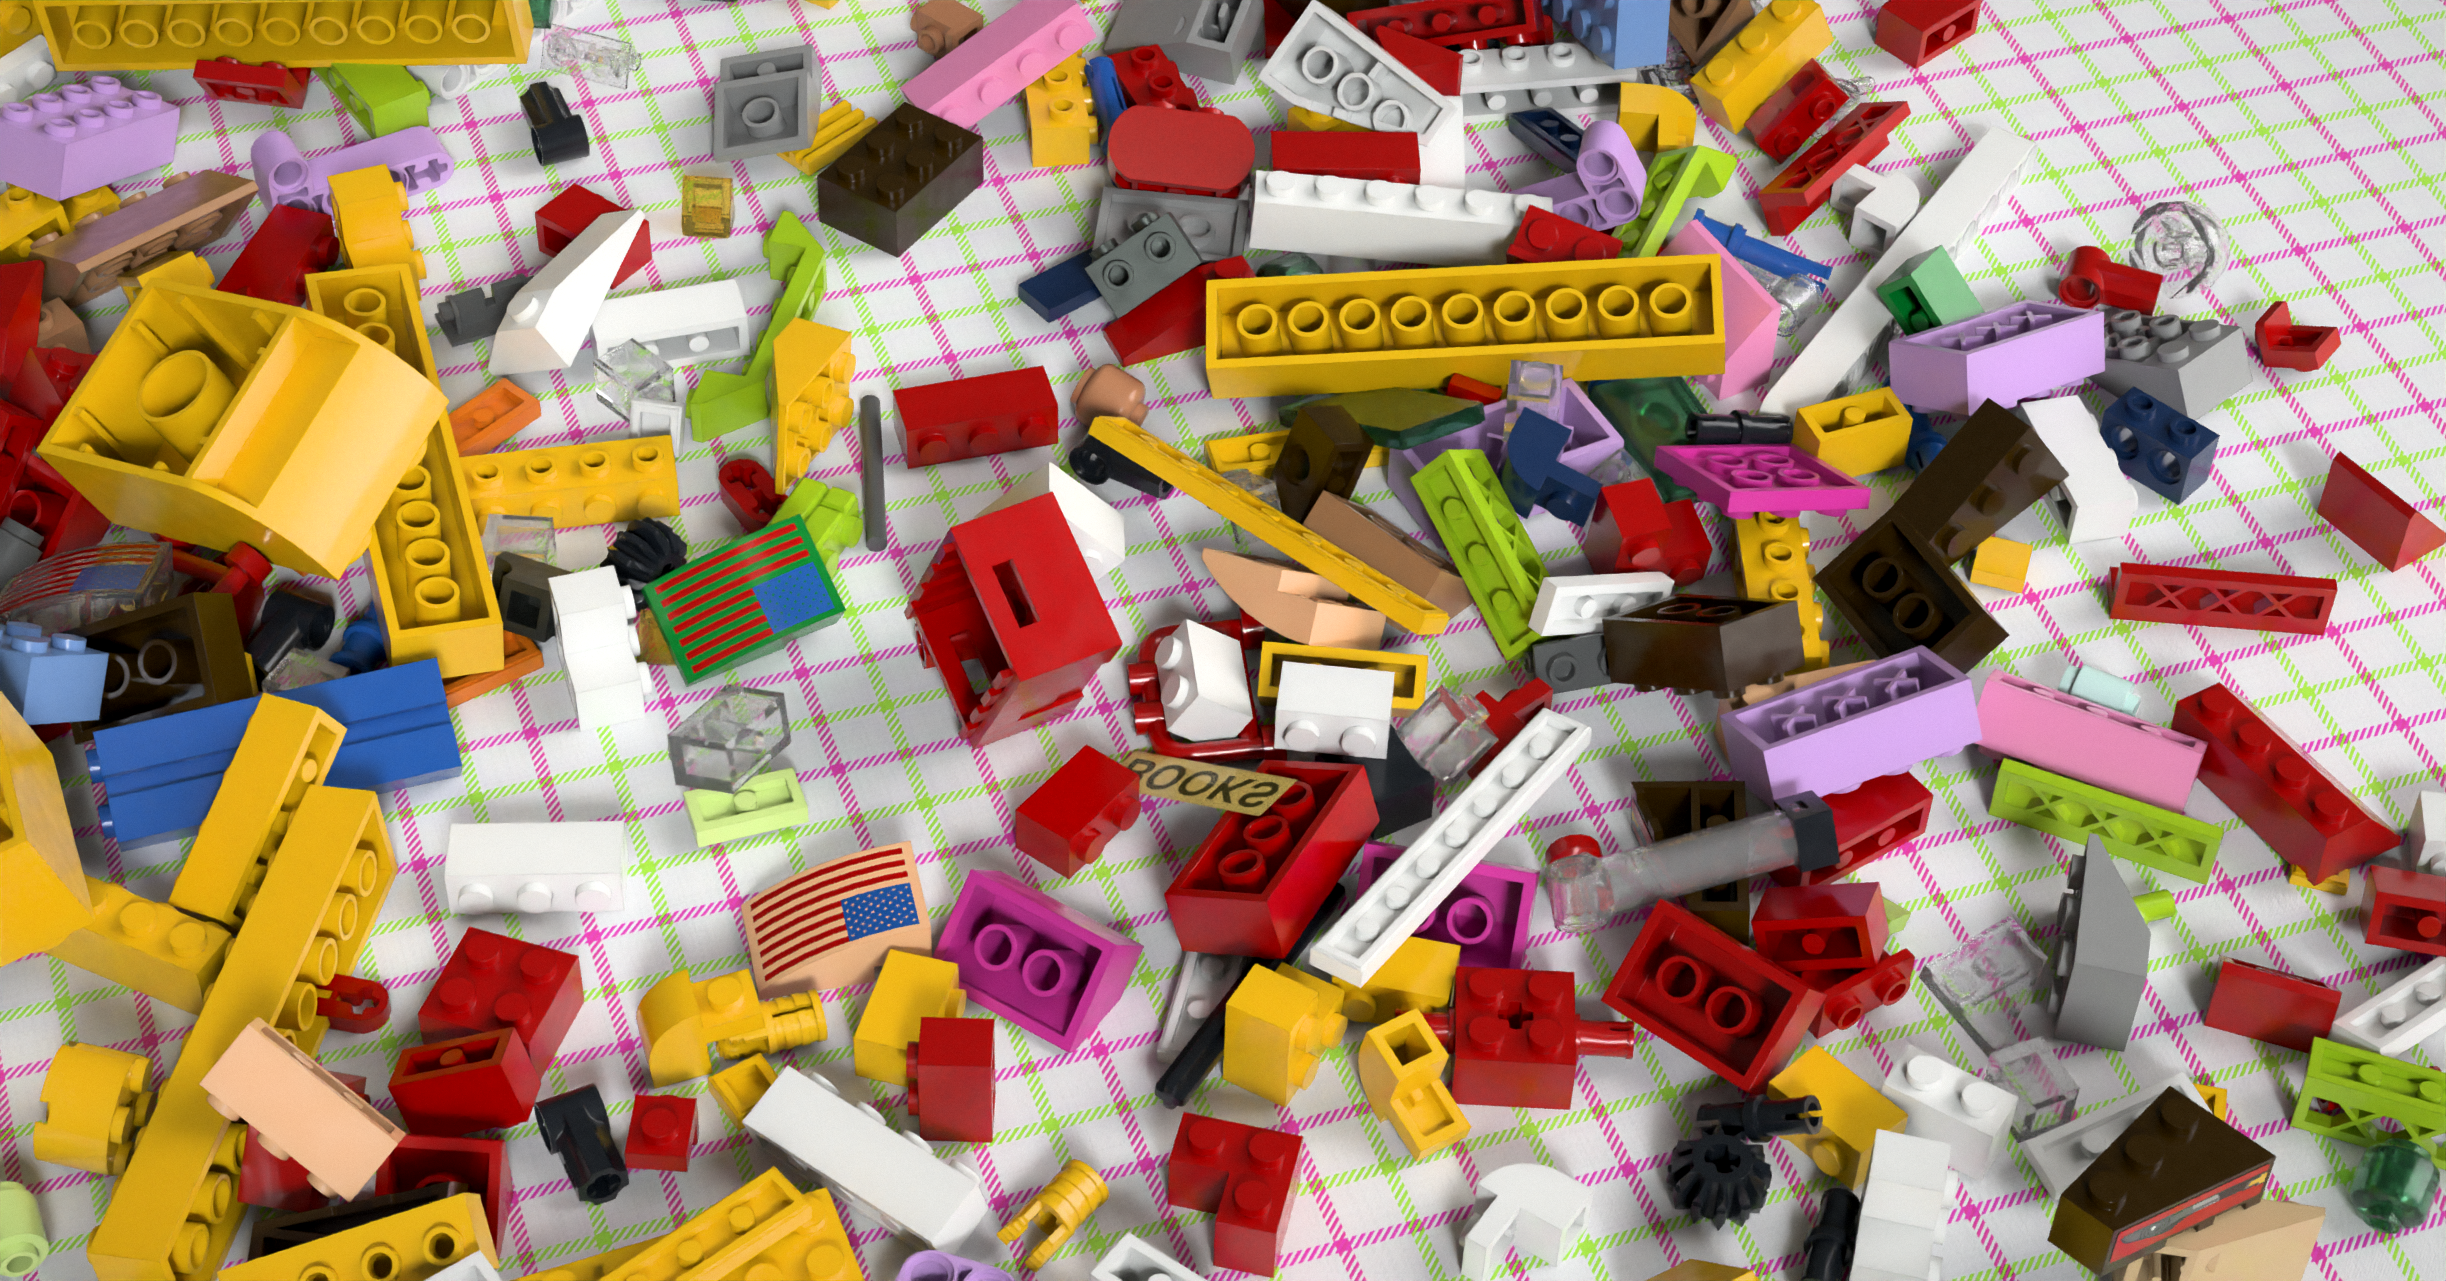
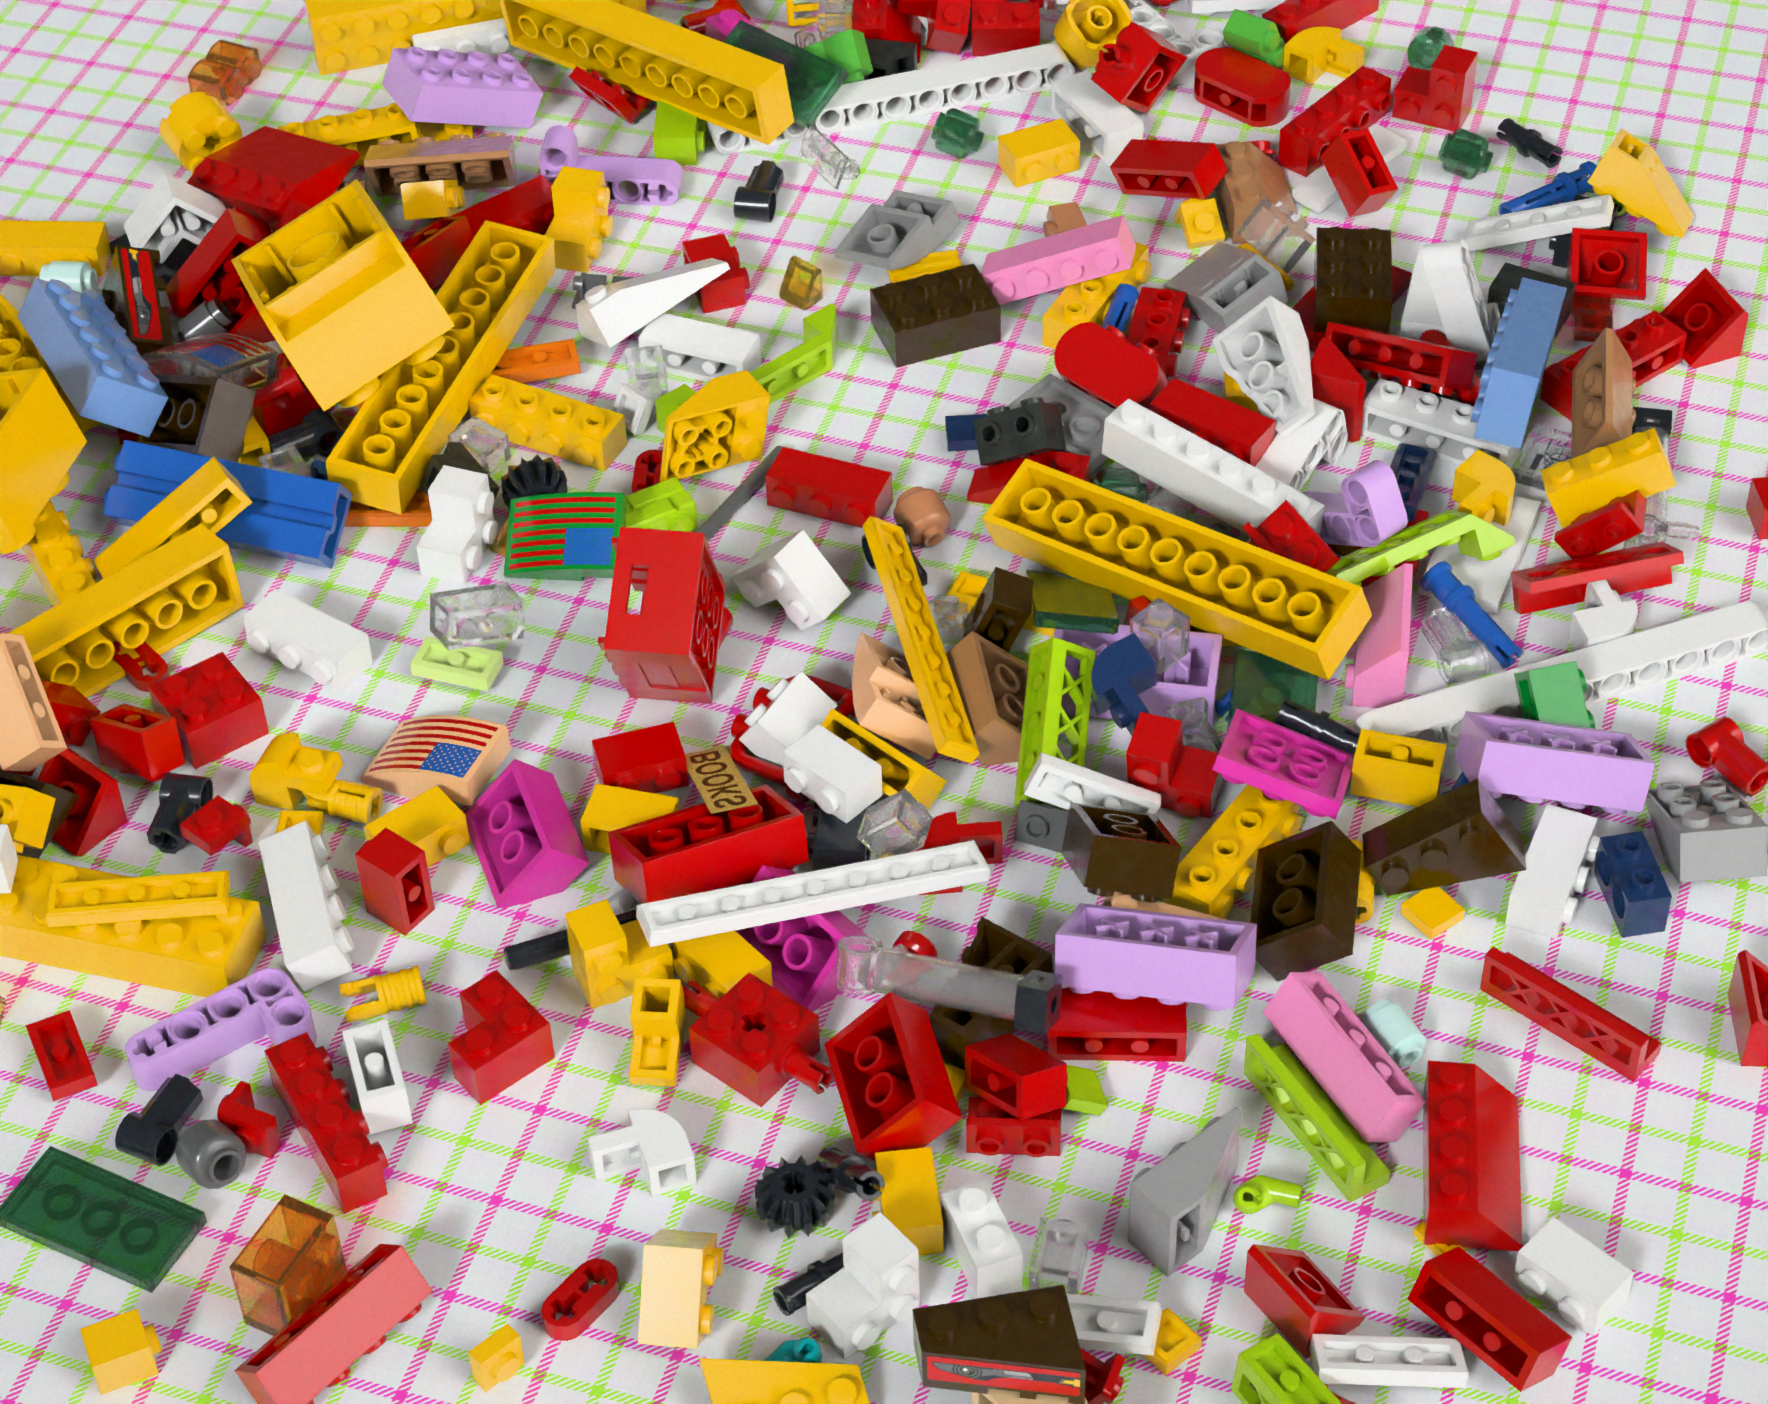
camera: 40 degrees right, 0 degrees up
clear wing [1919,915,2048,1061] -> none
none -> yellow brick [580,784,680,854]

